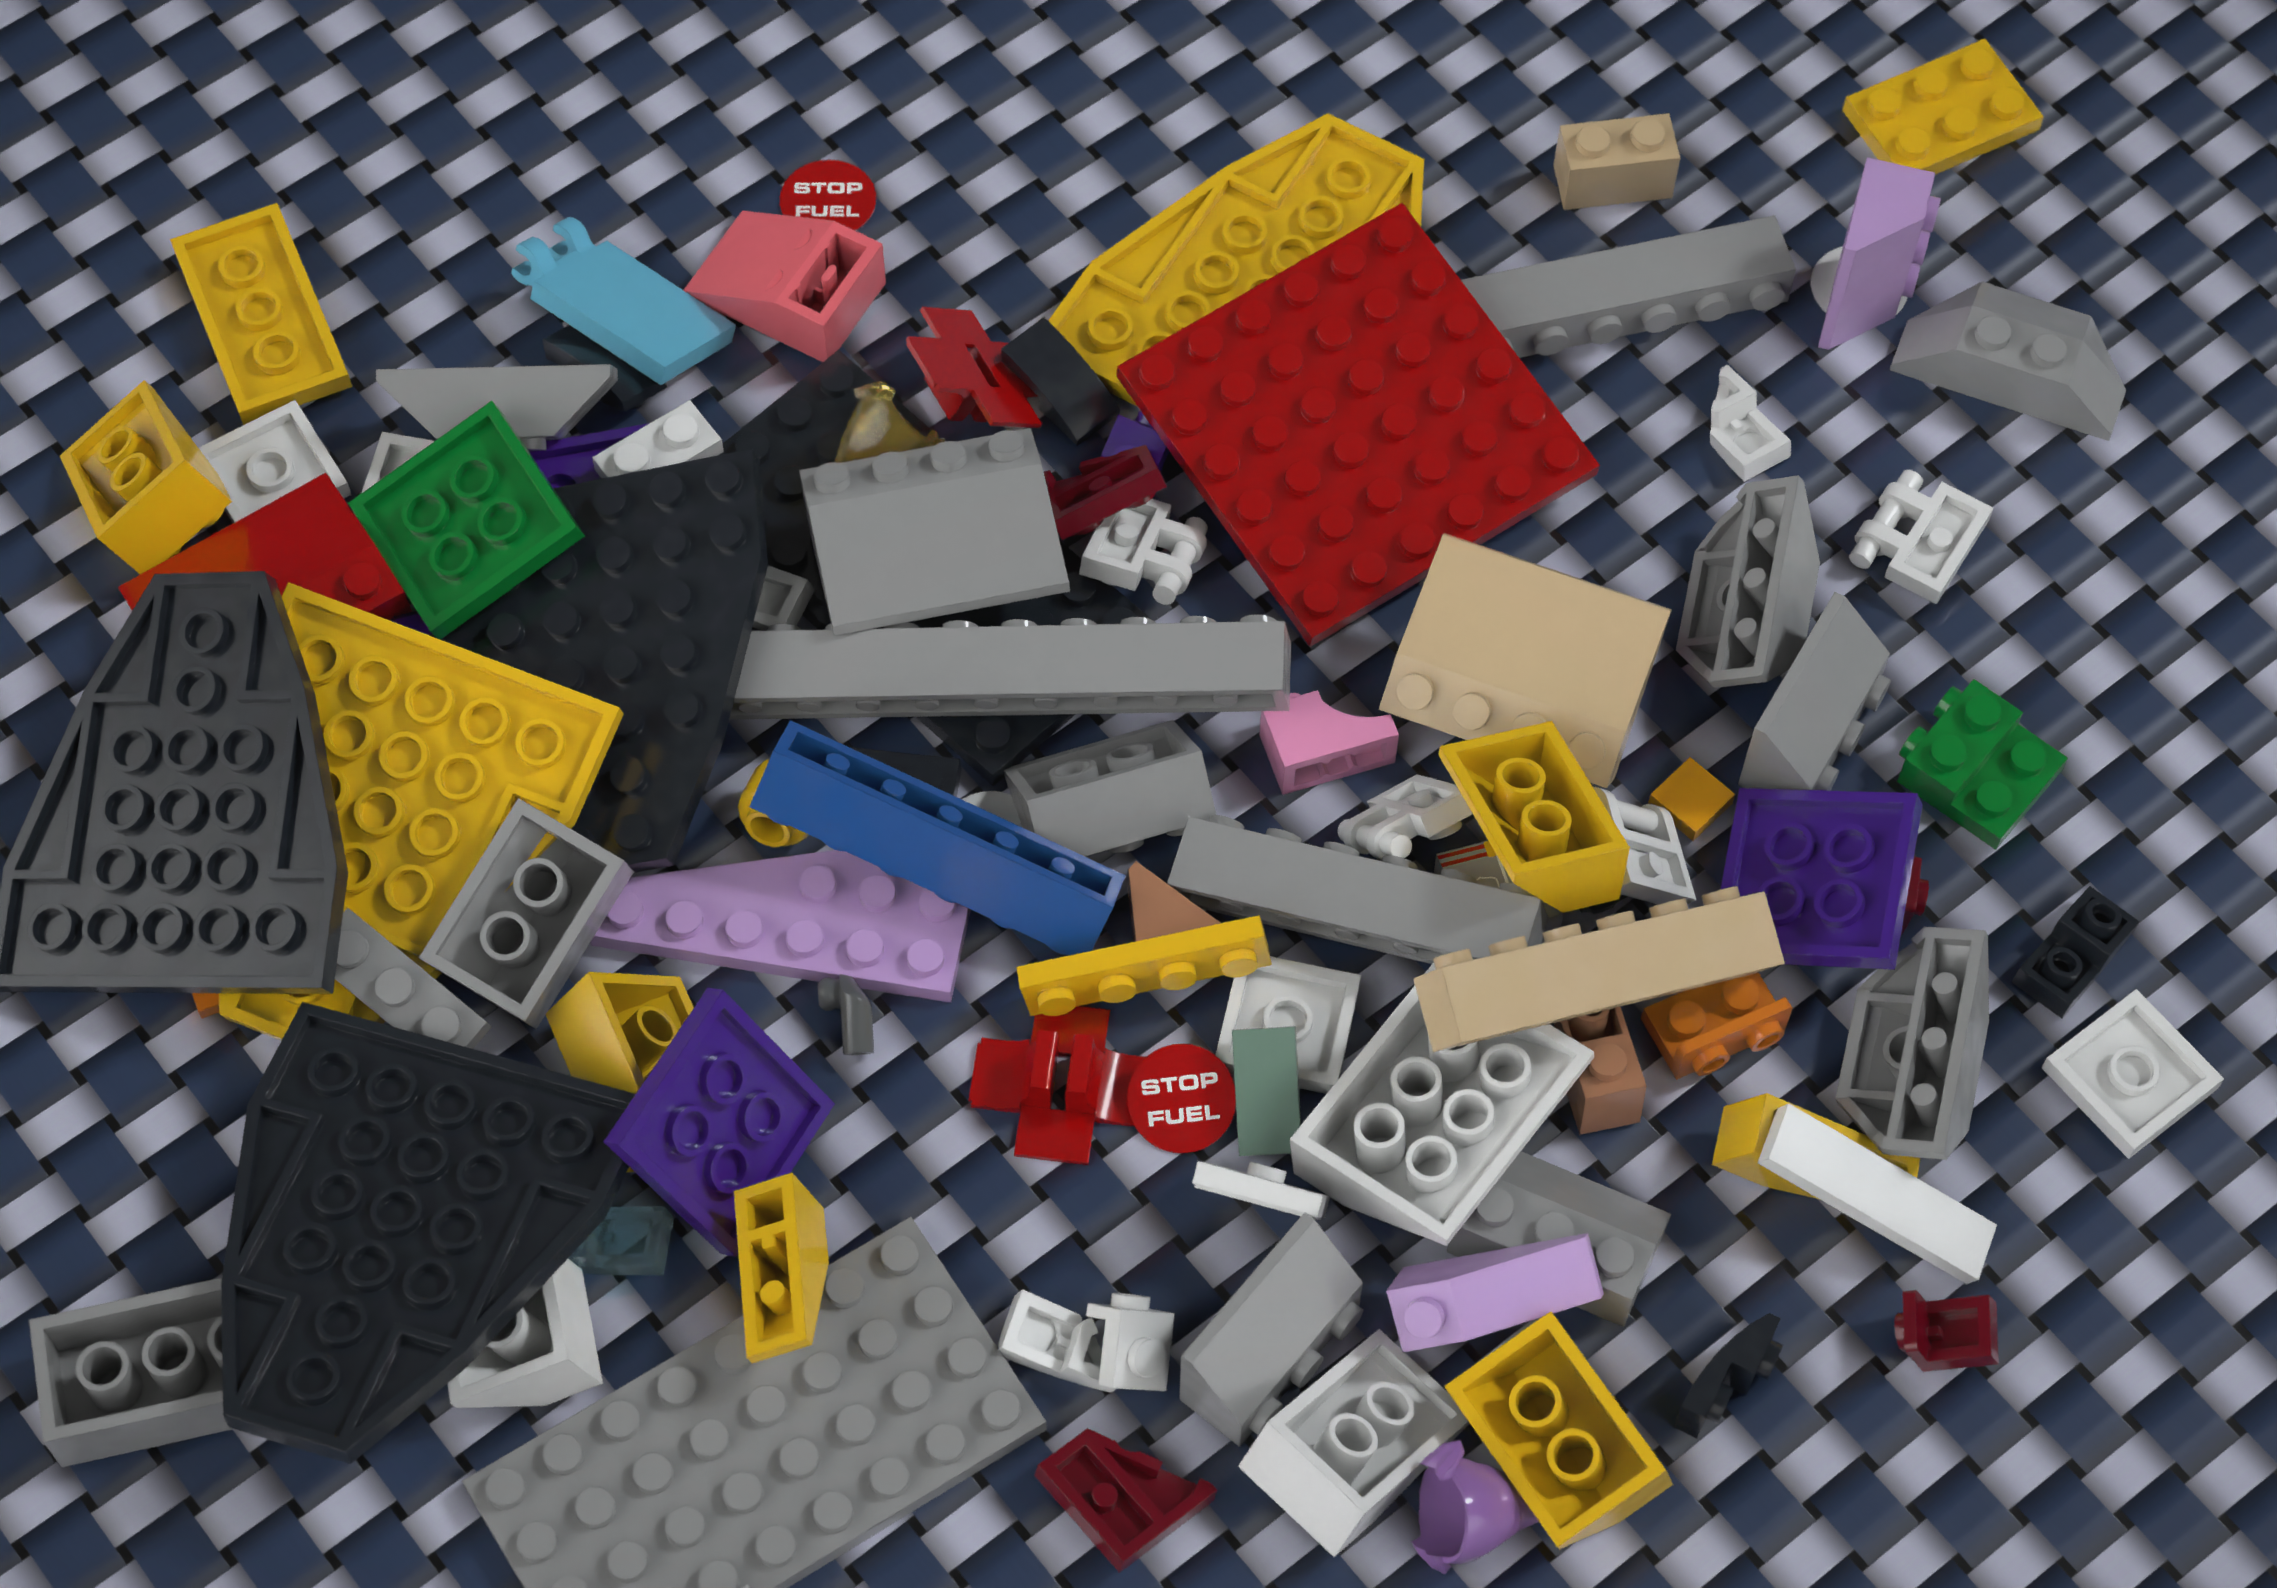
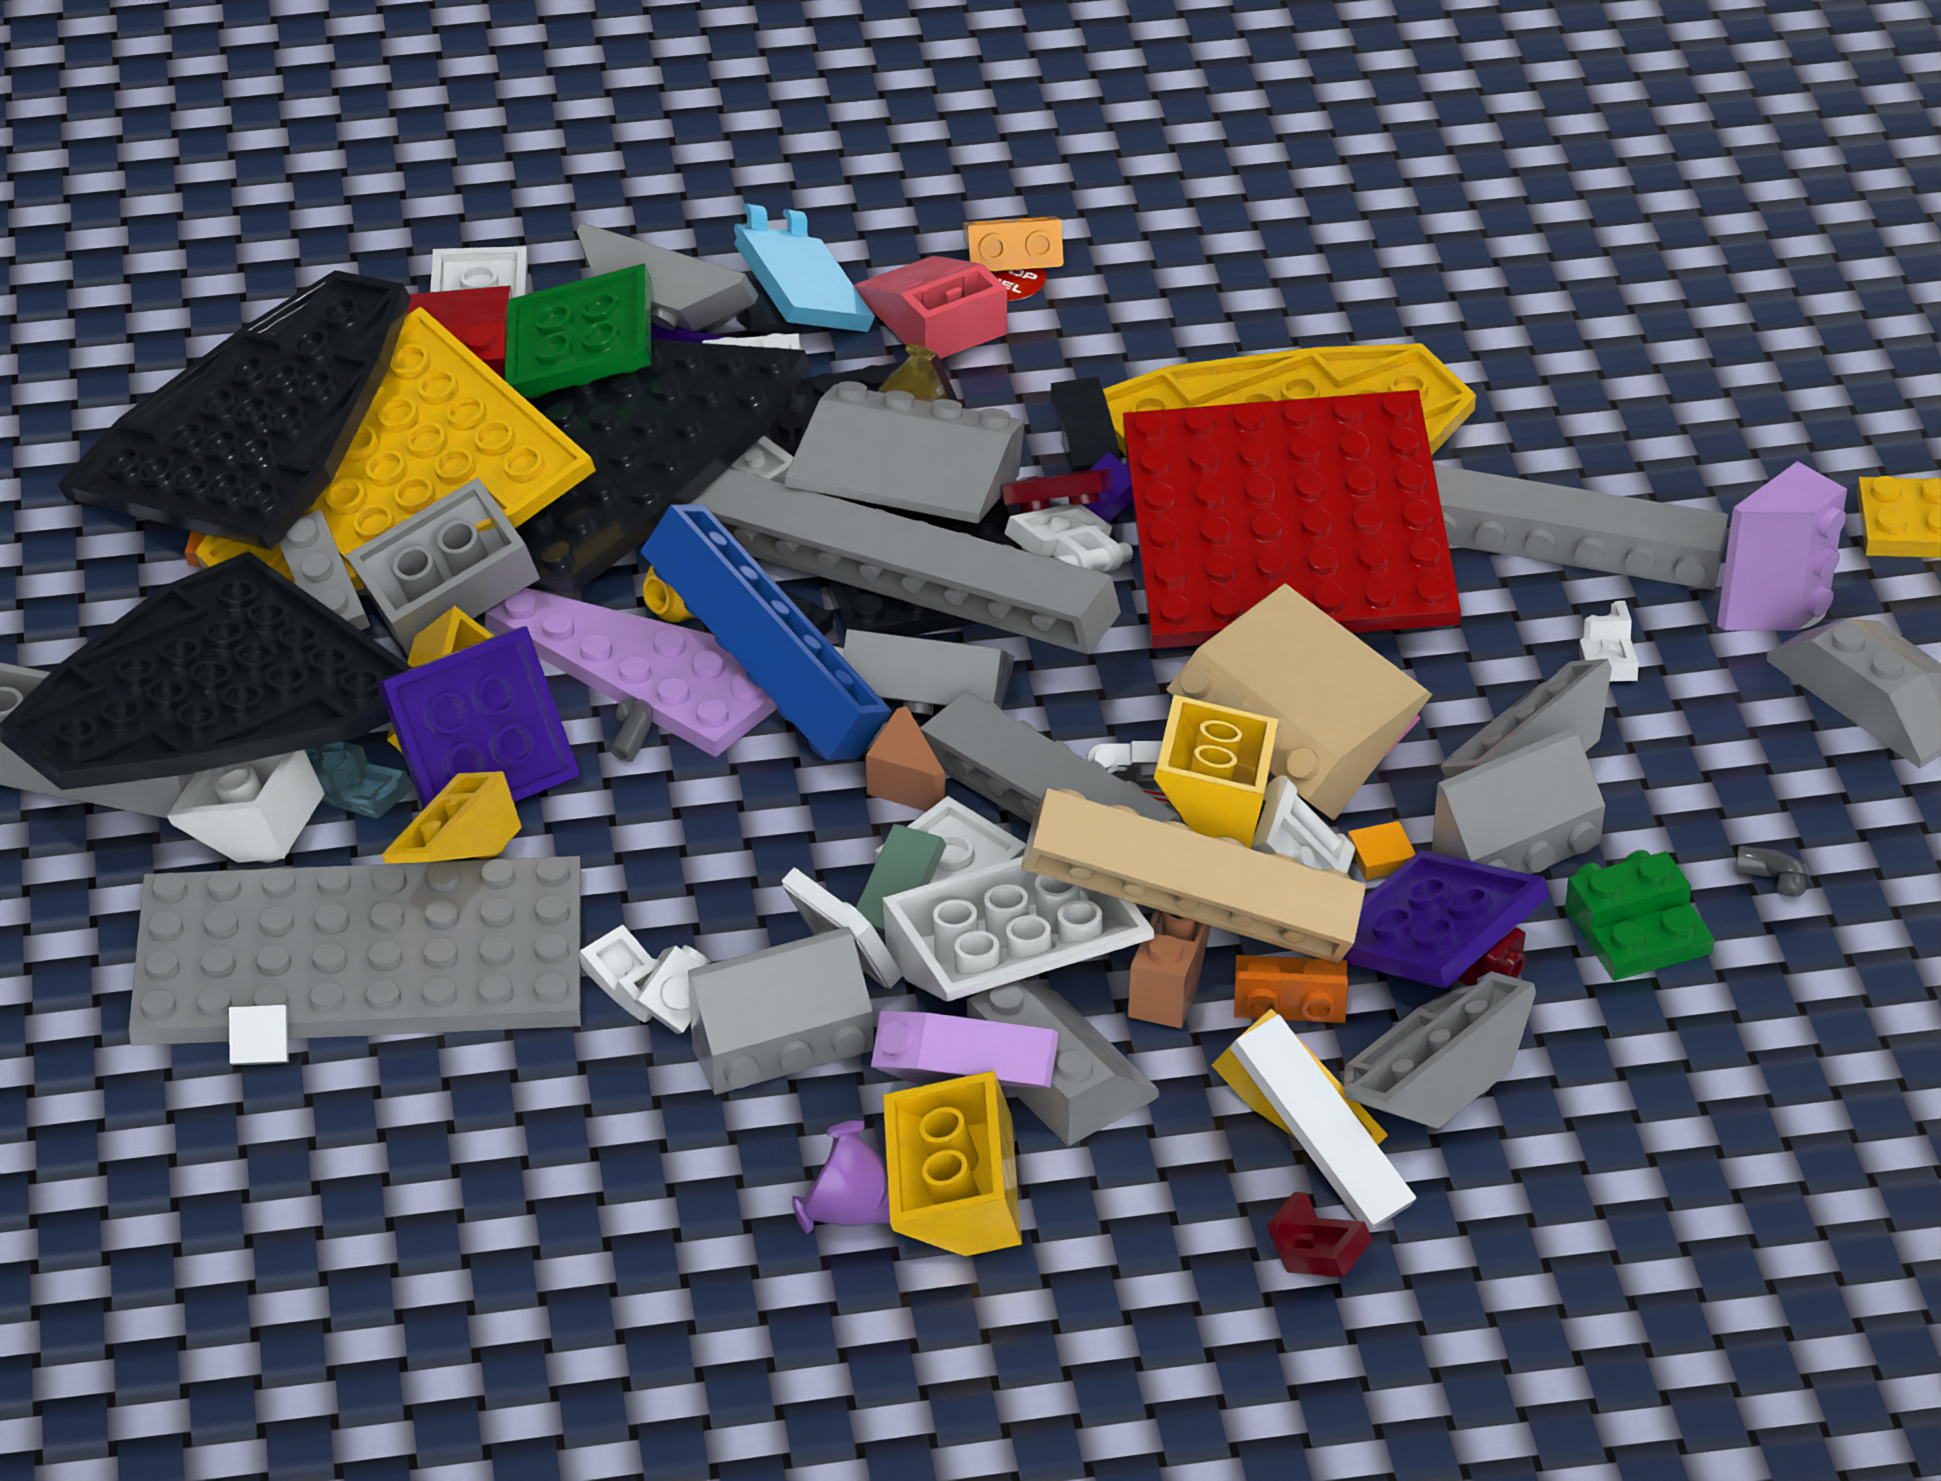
camera: 30 degrees right, 20 degrees down
yellow slope [60,380,232,574] -> none
yellow plate [170,203,352,425] -> none
red piece [906,307,1042,428] -> none
red piece [969,1006,1146,1165] -> none
yellow plate [1016,915,1272,1016] -> none
dark red wing [1035,1428,1218,1573] -> none
red sticker [1127,1044,1236,1153] -> none
white slope [1238,1329,1469,1557] -> none
bright pink arch [1259,690,1399,795] -> none
tan brick [1554,113,1680,210] -> none
black slope [1674,1313,1783,1438] -> none
white plate [1849,470,1993,604] -> none
black slope [2012,886,2140,1019] -> none
white plate [2042,989,2224,1159] -> none
none -> light orange bracket [963,216,1064,271]
none -> dark grey arm [1736,846,1810,897]

